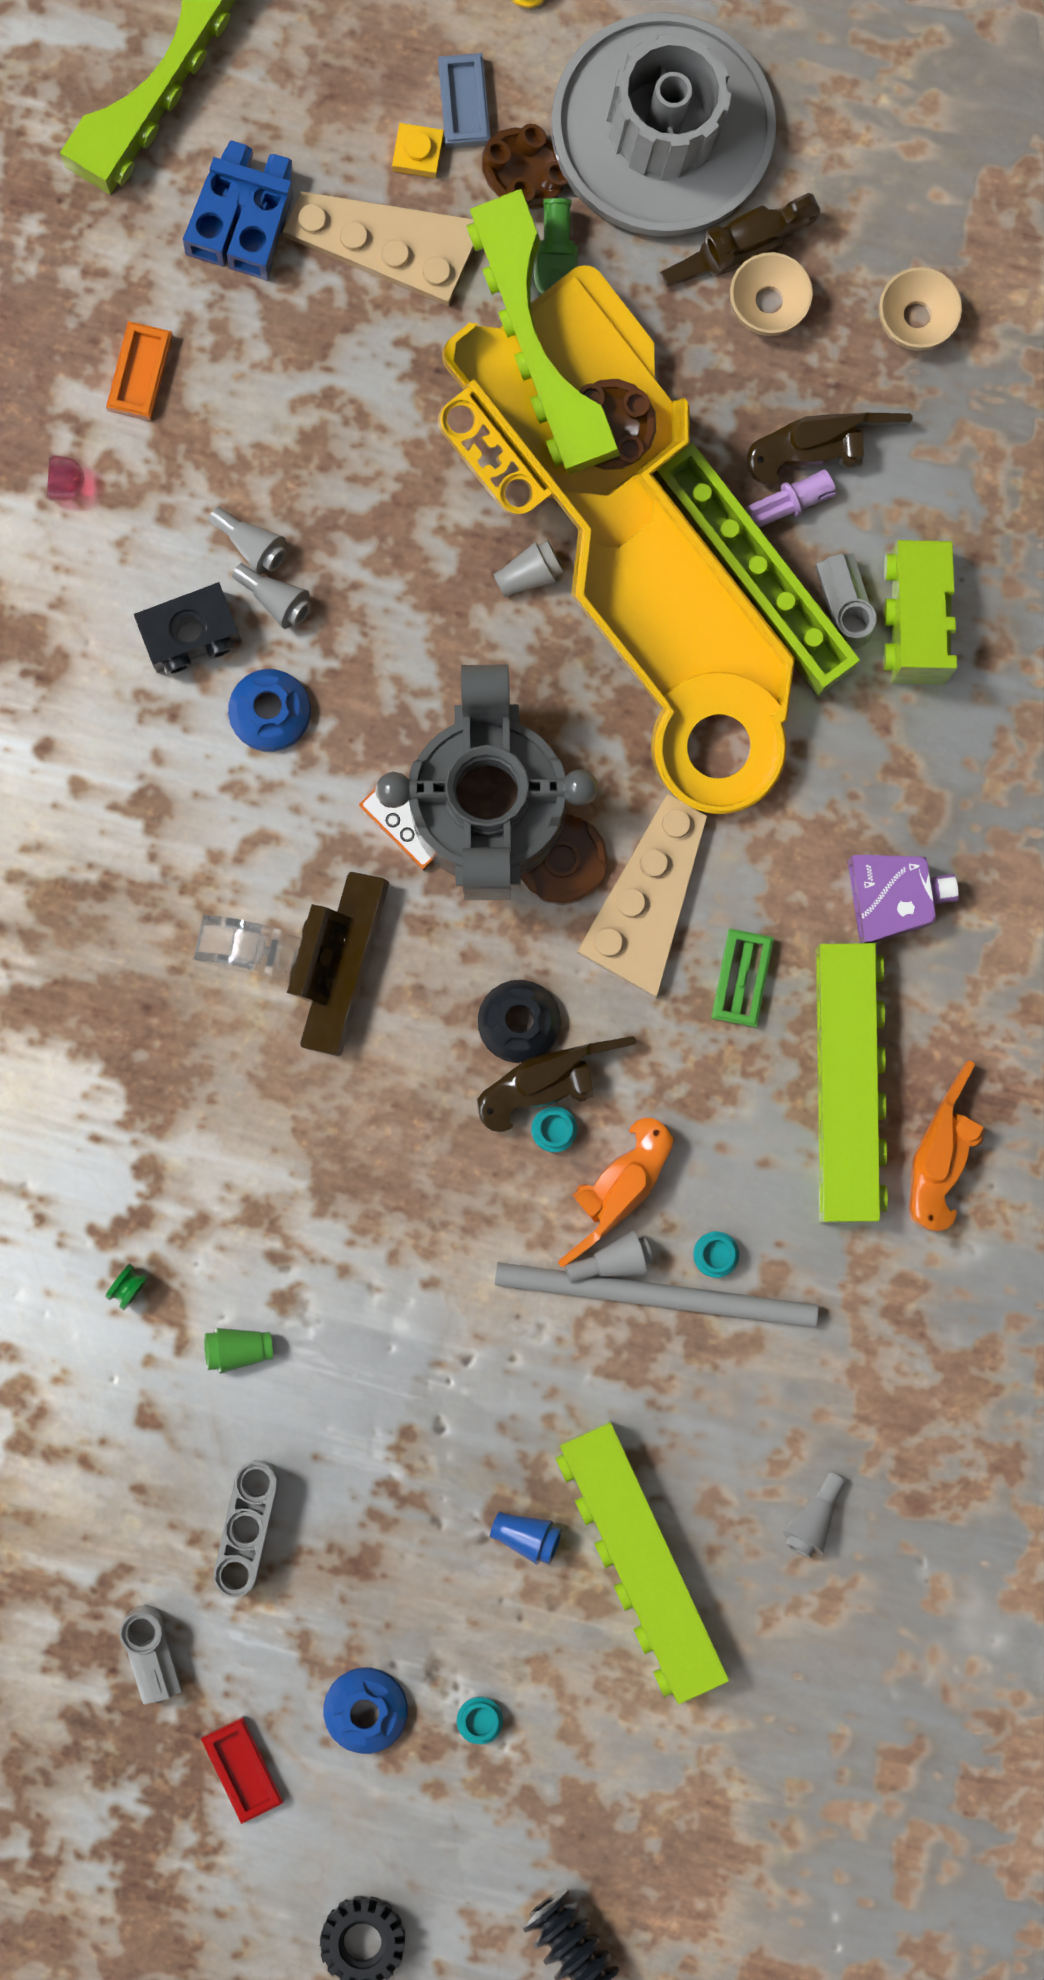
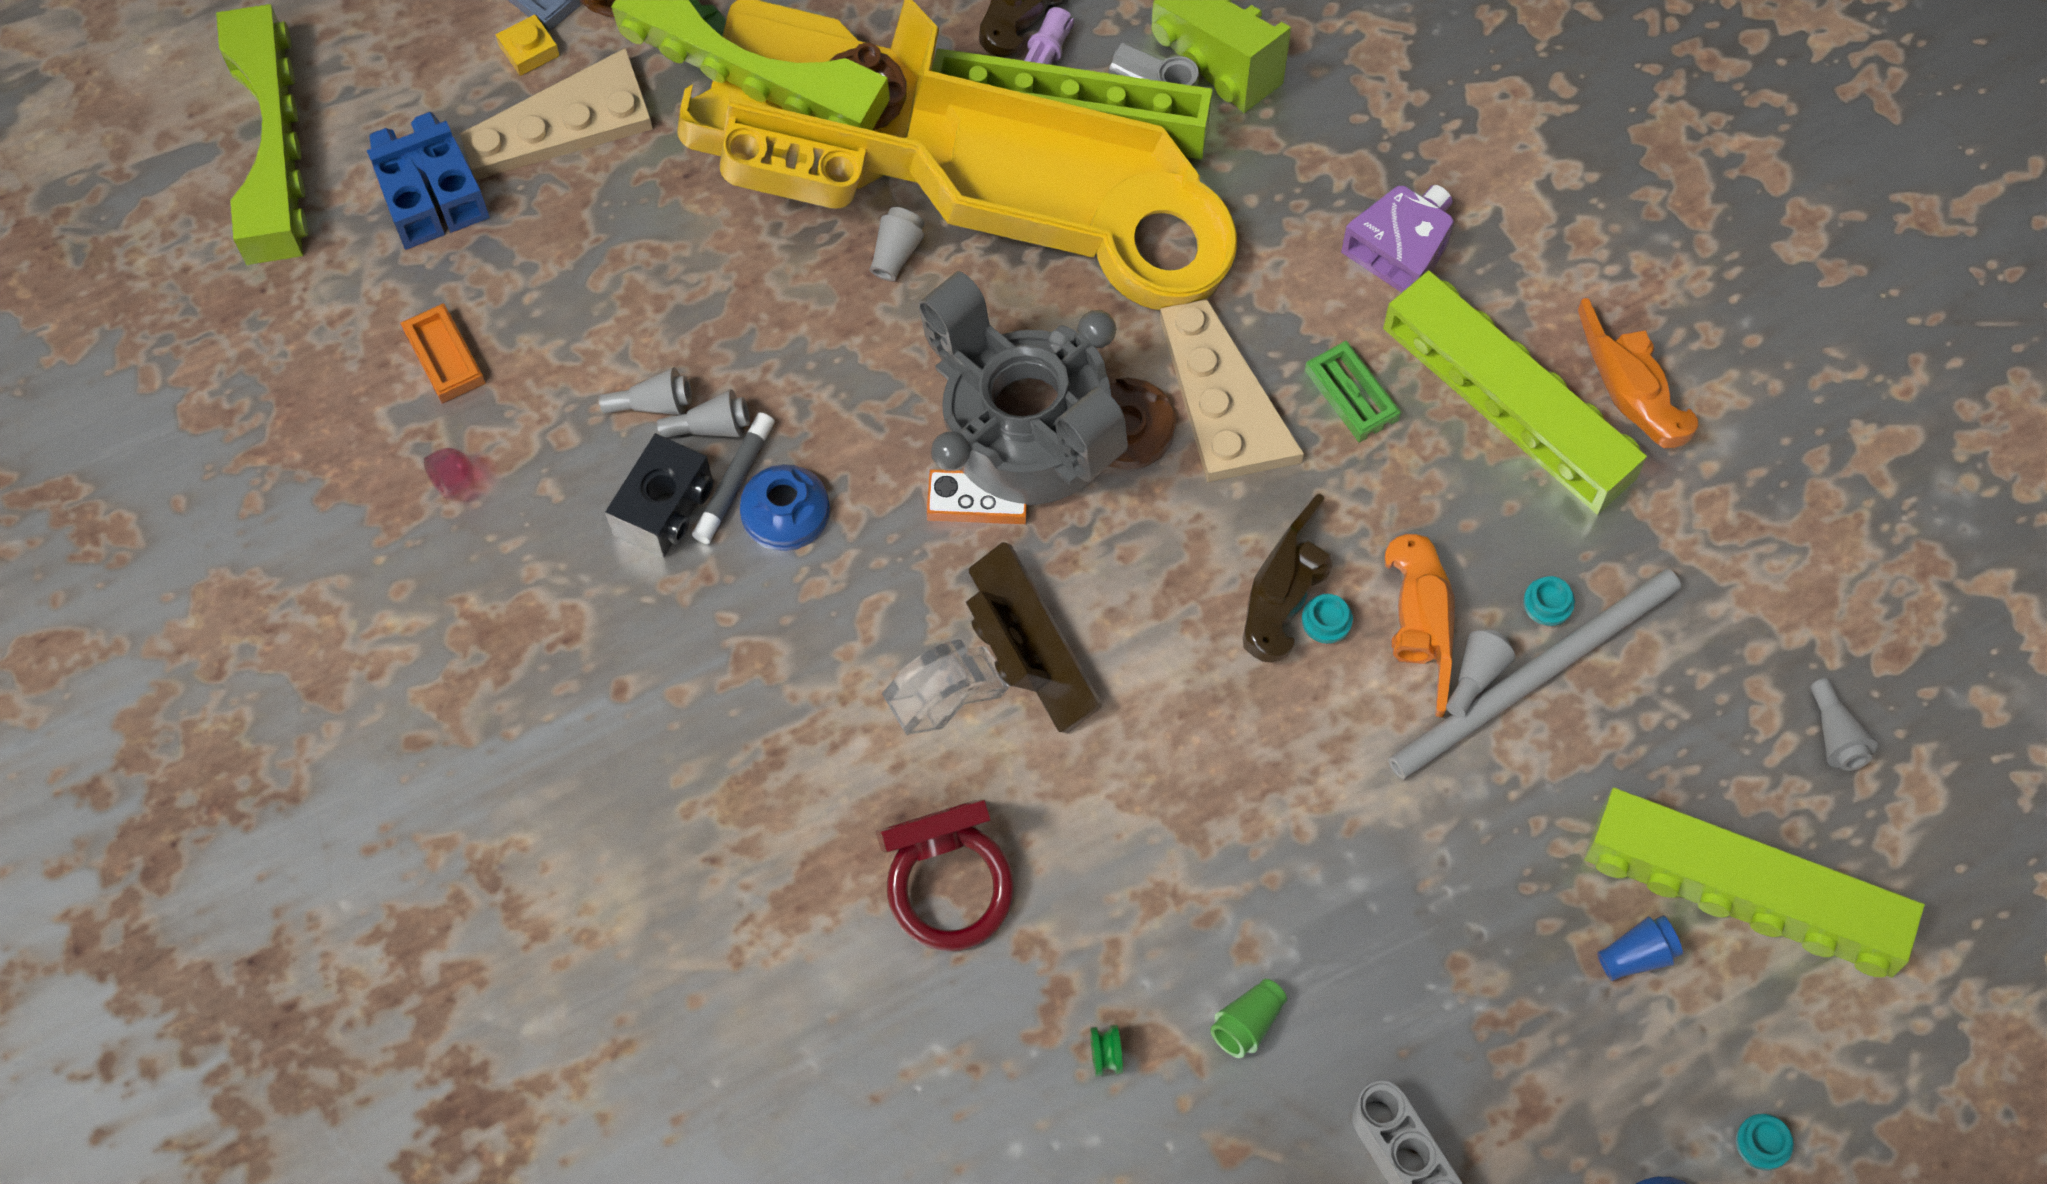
camera: 35 degrees left, 20 degrees down
black piece [478,980,561,1063] -> none
none -> dark grey bar [692,413,775,544]
none -> dark red tile [875,800,1014,952]

